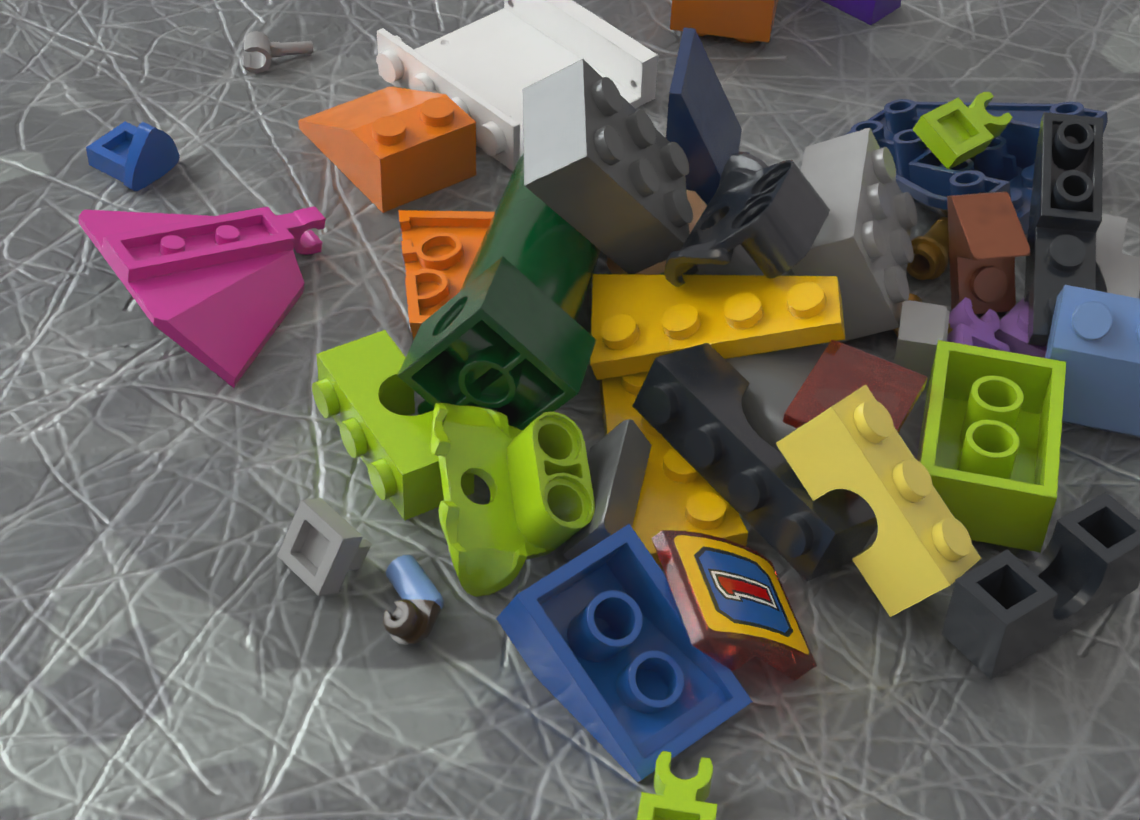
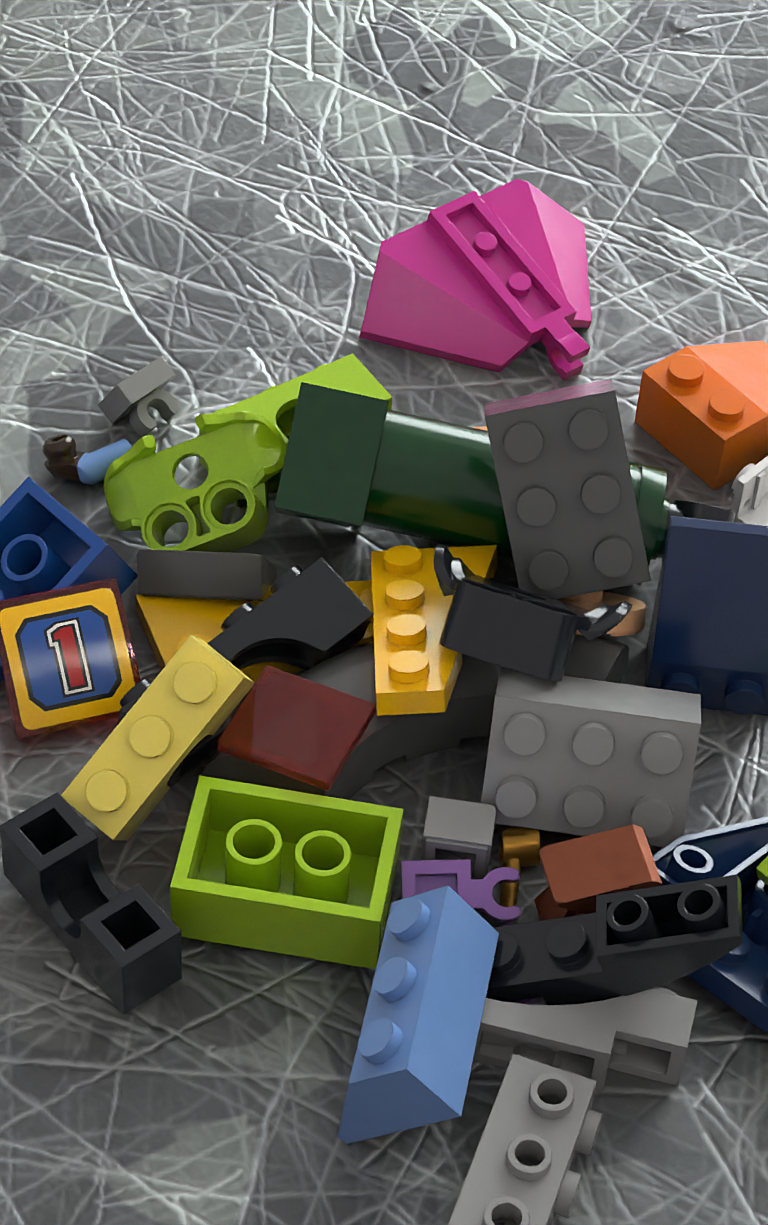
camera: 85 degrees right, 5 degrees up
blue tile [86,121,180,191] -> none

